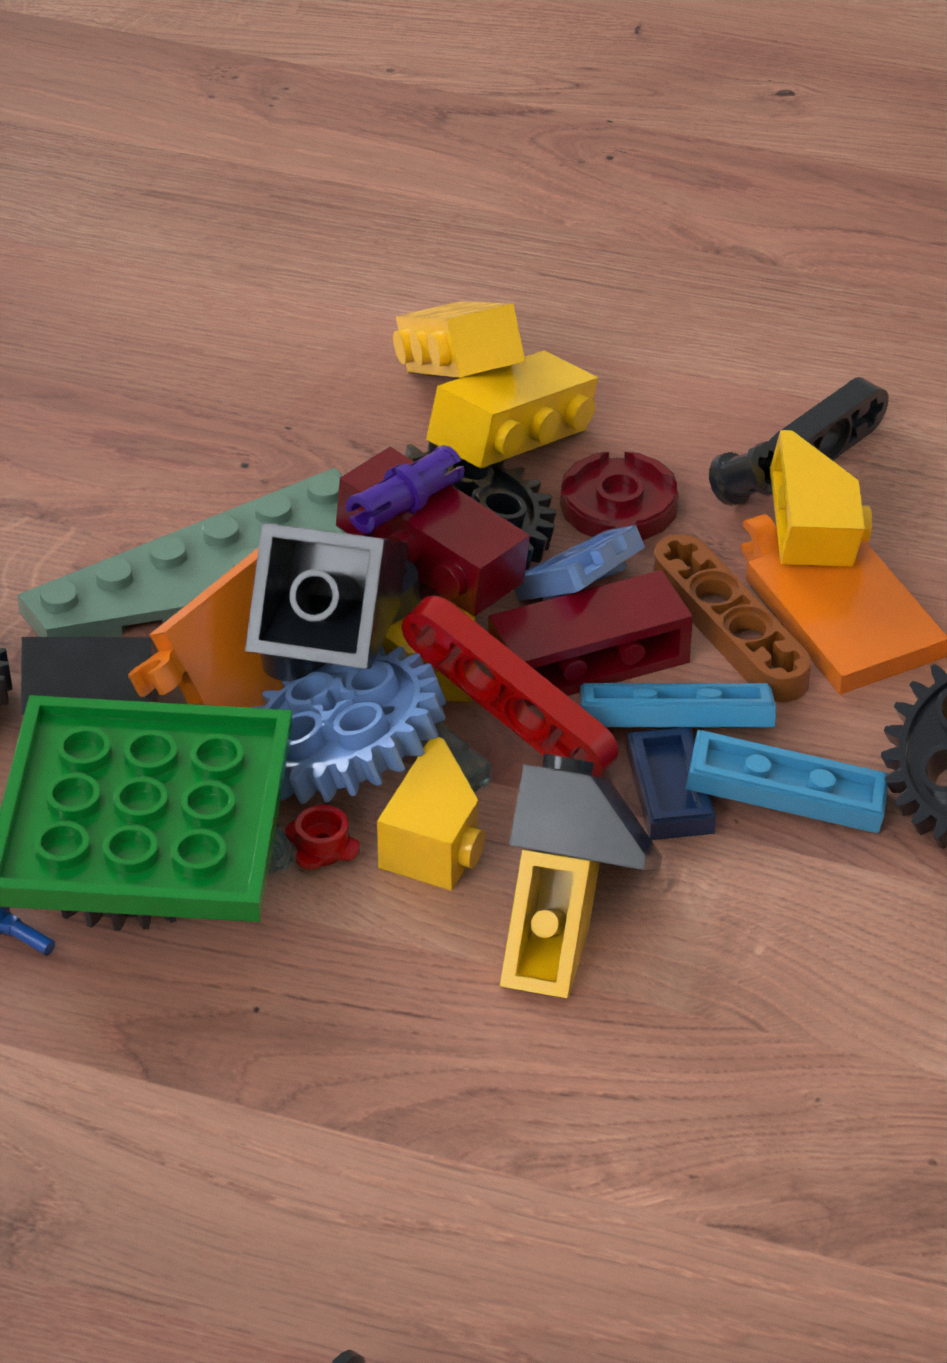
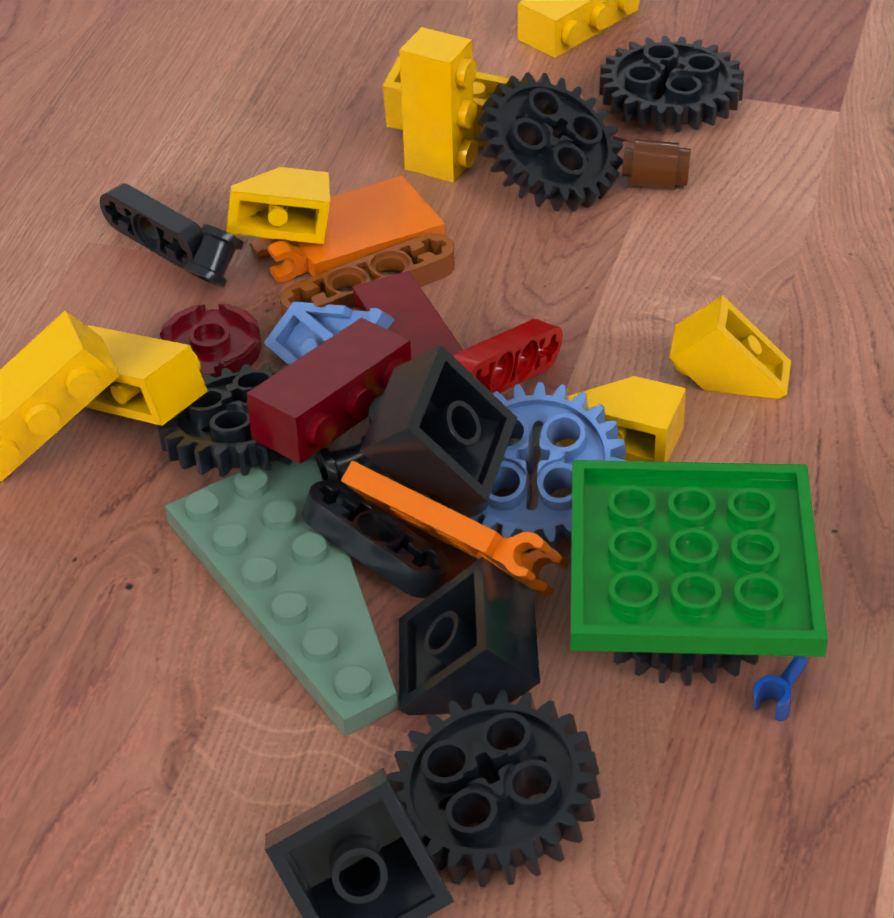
camera: 90 degrees left, 0 degrees up
dark purple pin [346,445,464,534] -> none
slope [509,754,662,870] -> none
dark azure tile [580,683,776,727] -> none
dark blue tile [626,727,716,840] -> none
dark azure tile [685,730,889,834] -> none

